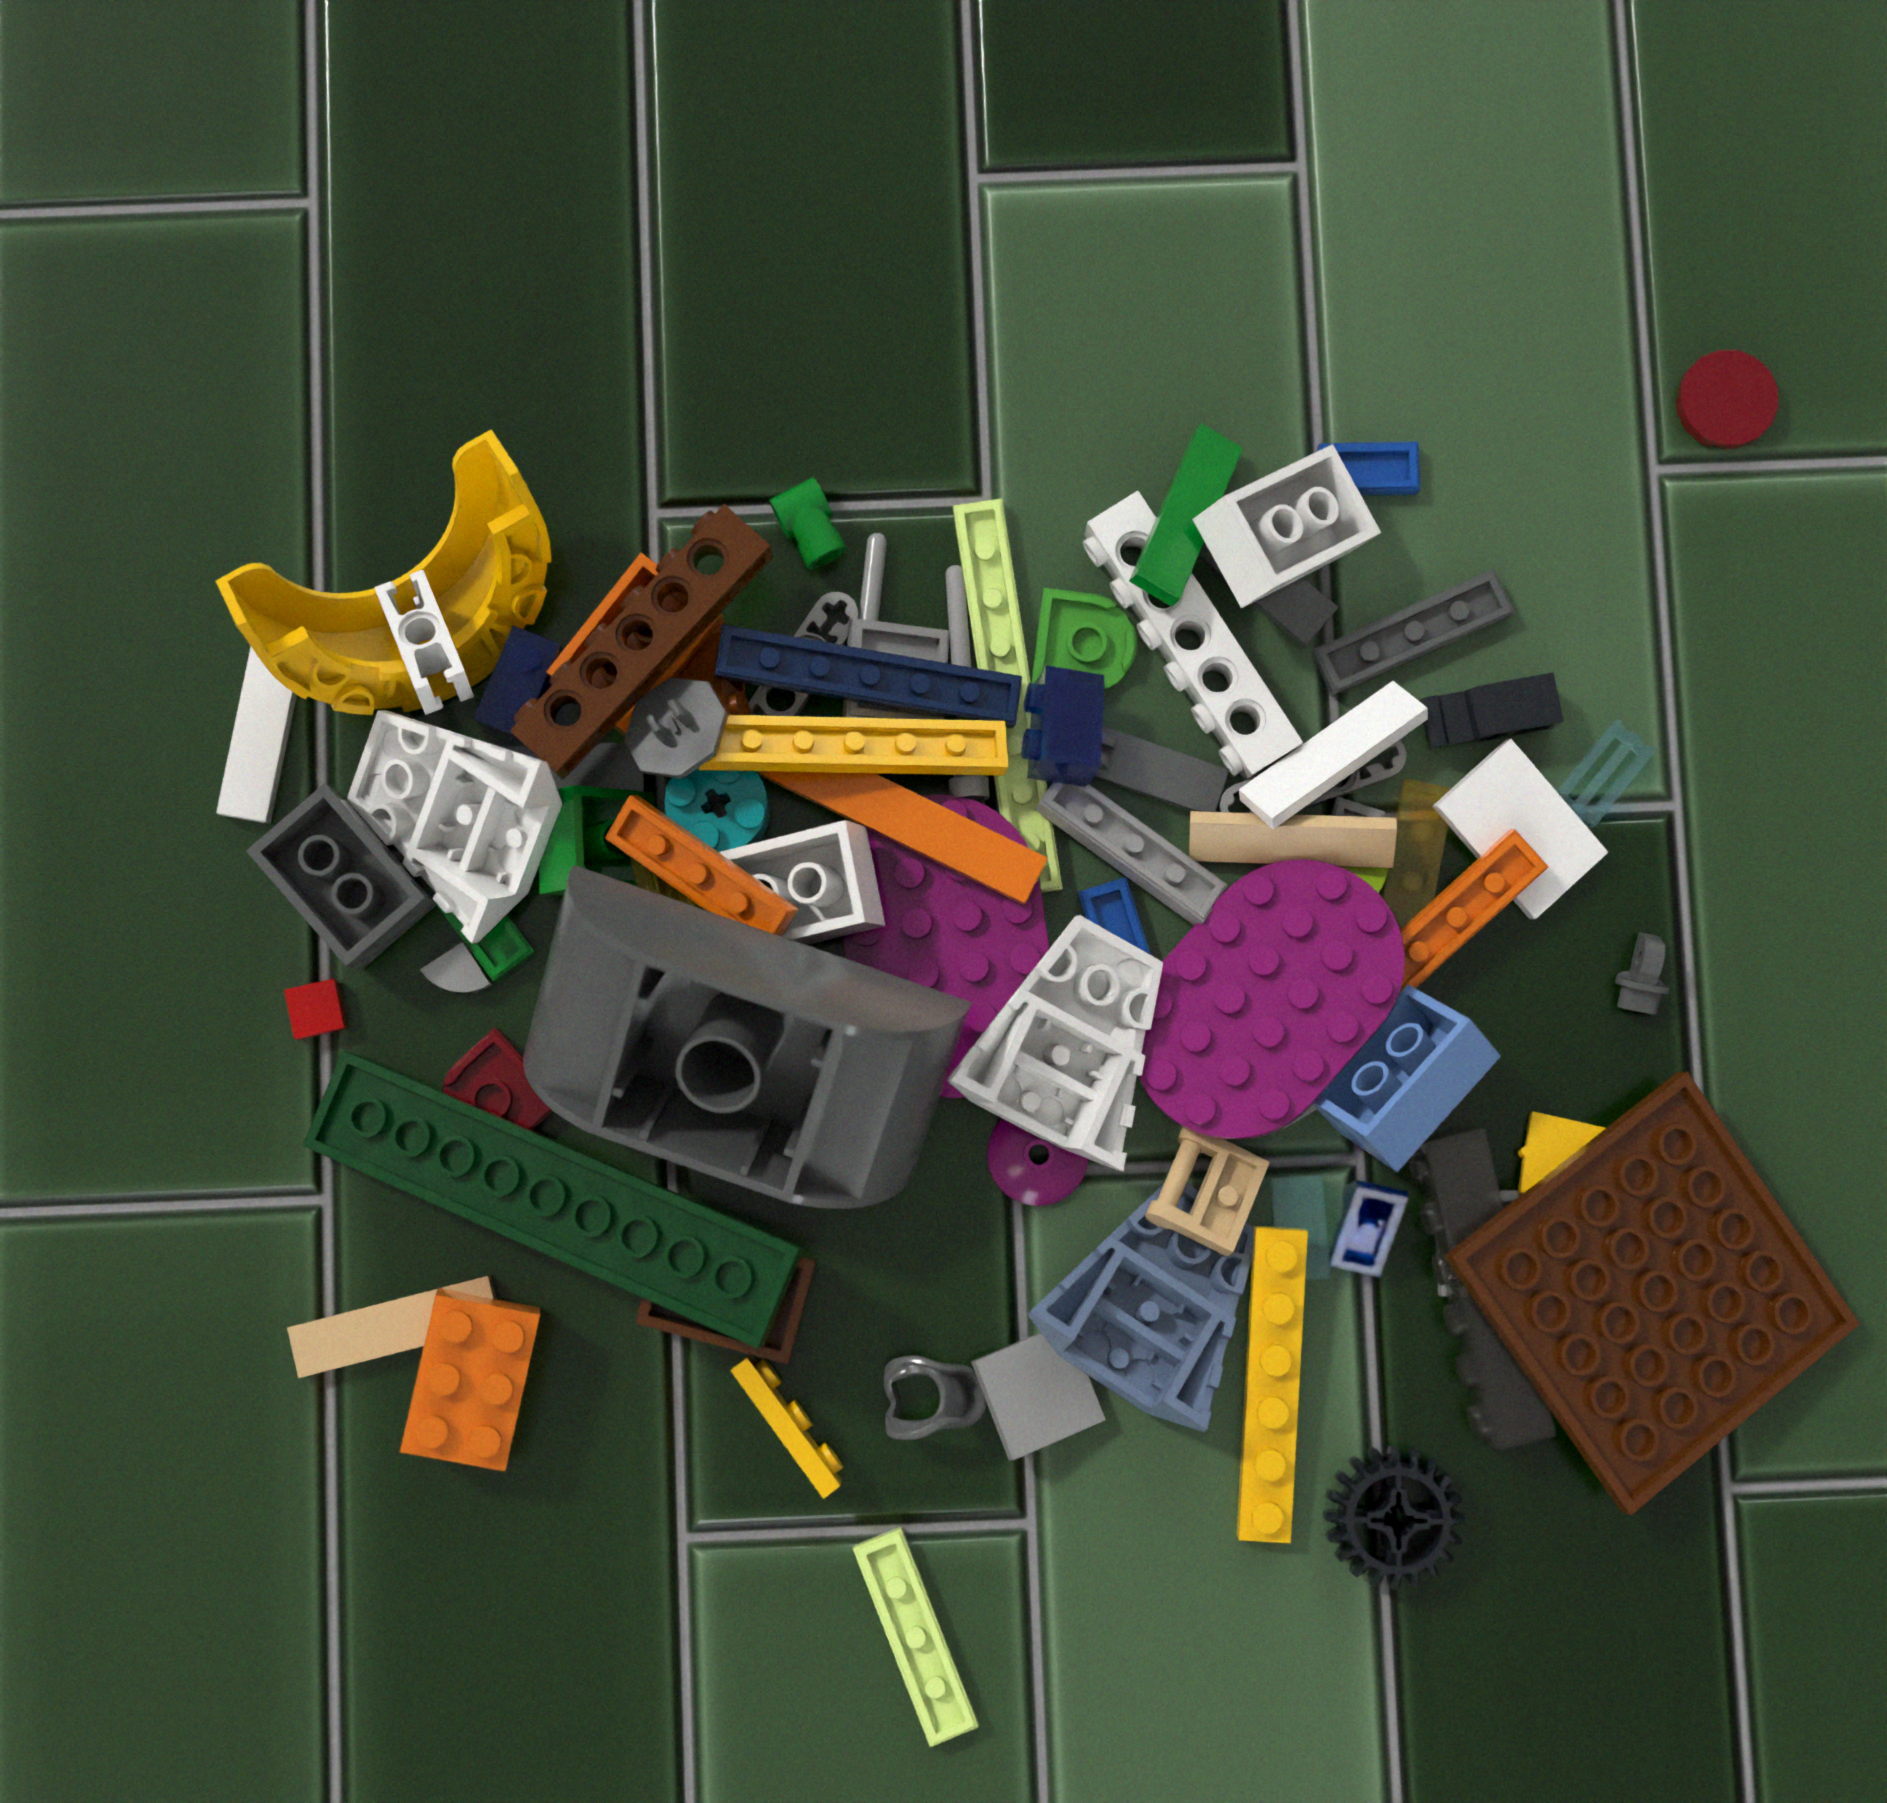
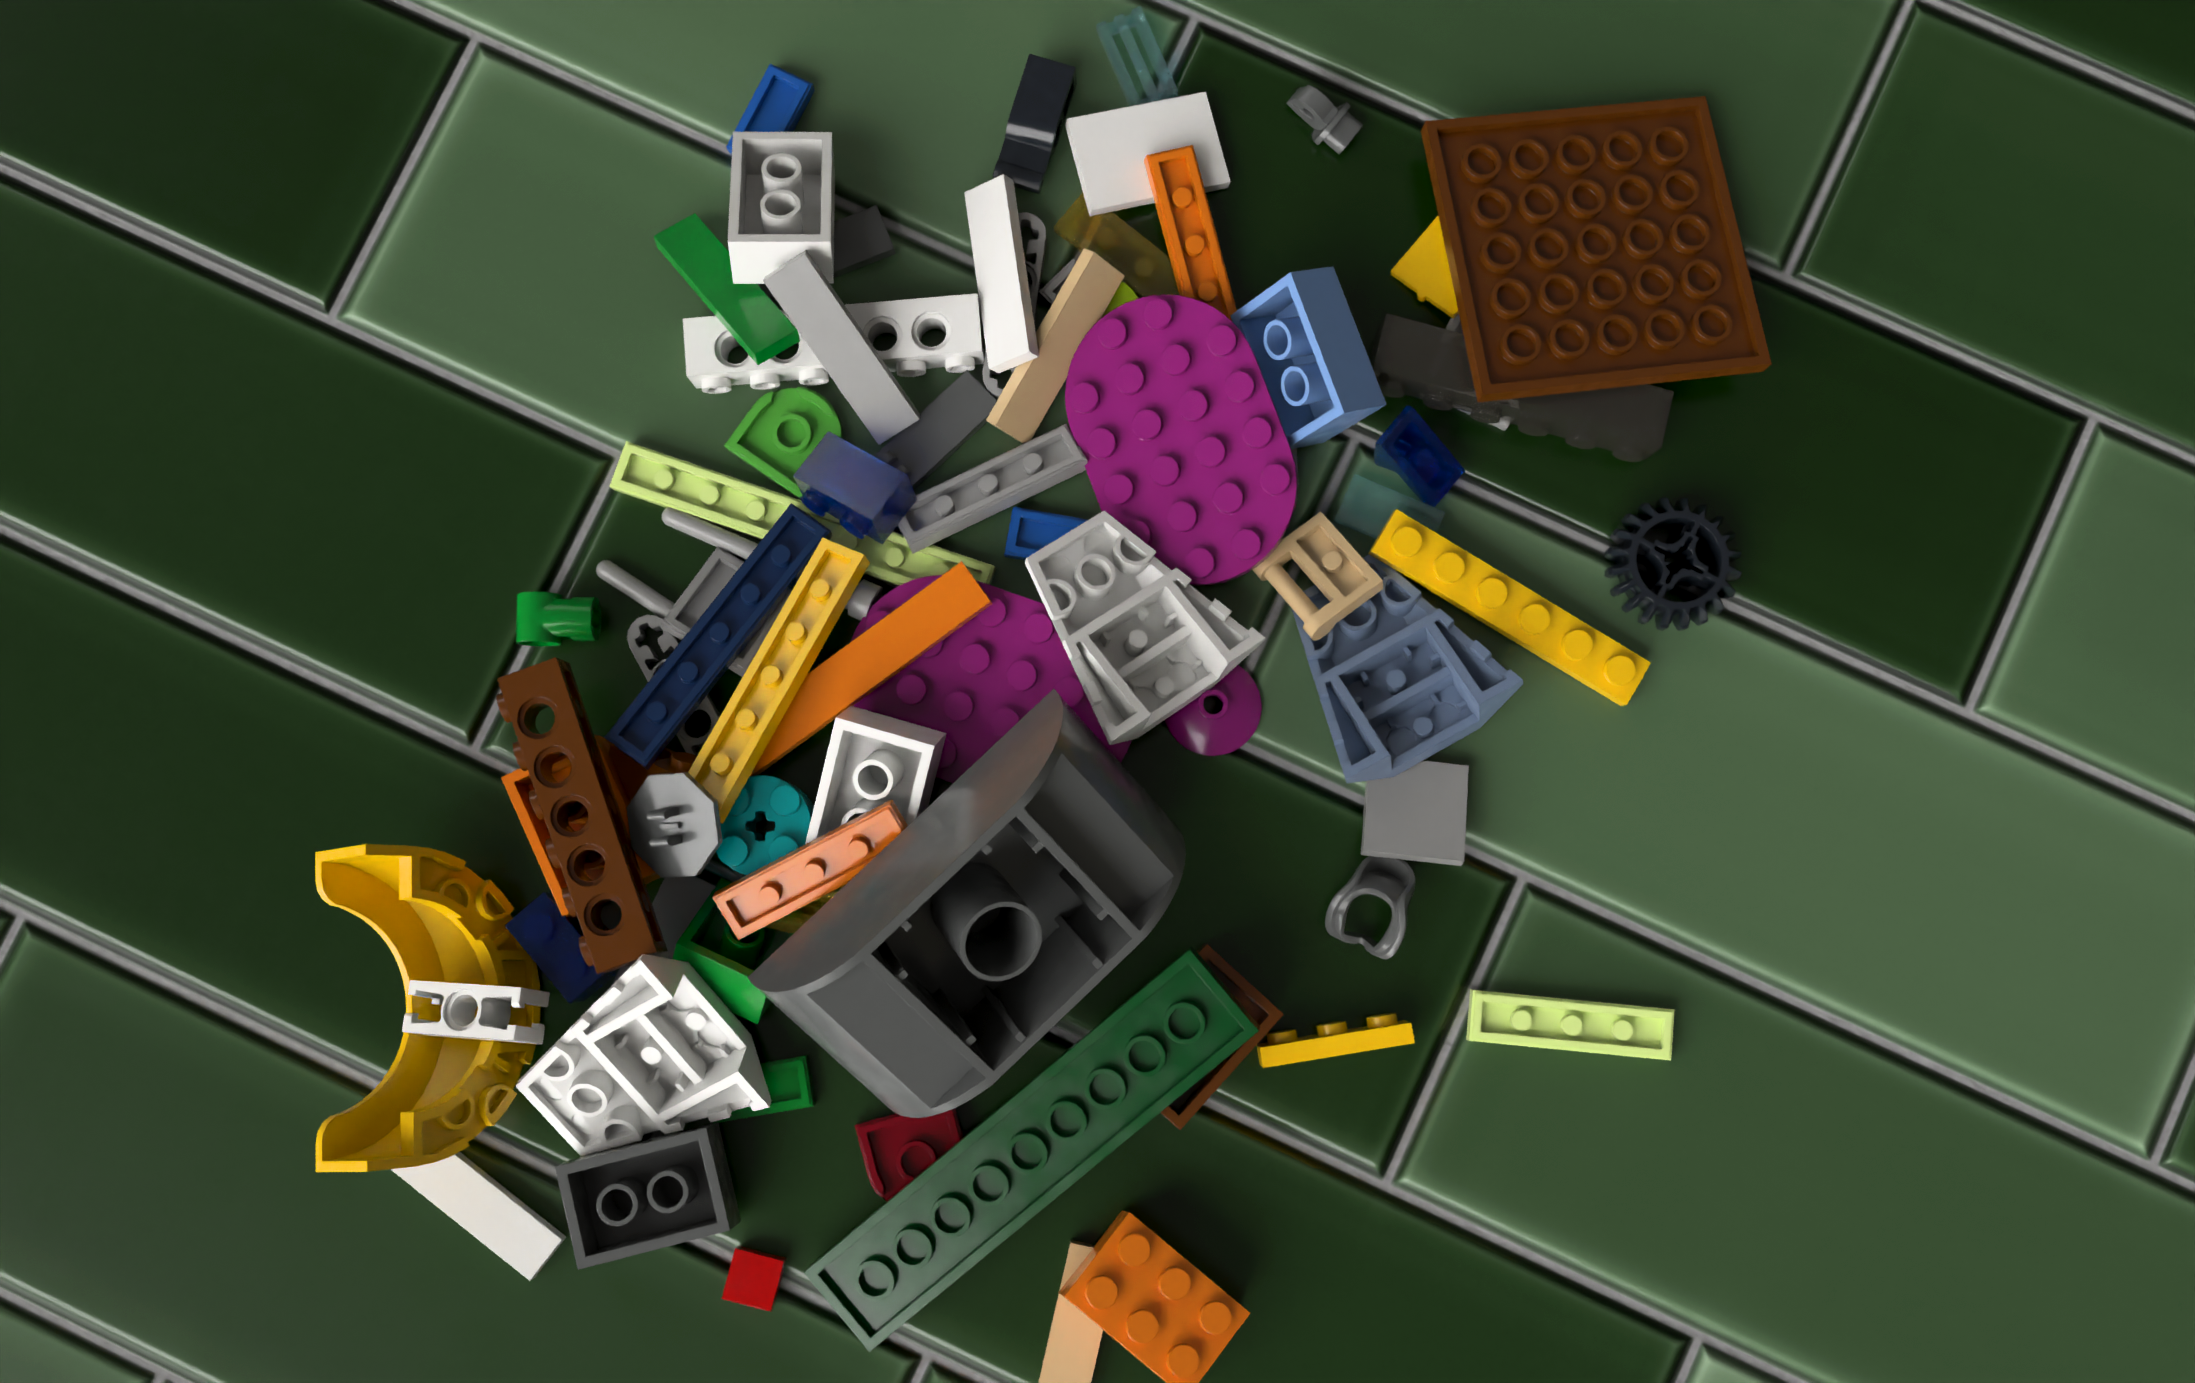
camera: 55 degrees left, 0 degrees up
light grey tile [420,942,493,993] -> none
dark grey tile [1311,569,1515,697] -> none
none -> light grey tile [763,250,920,445]

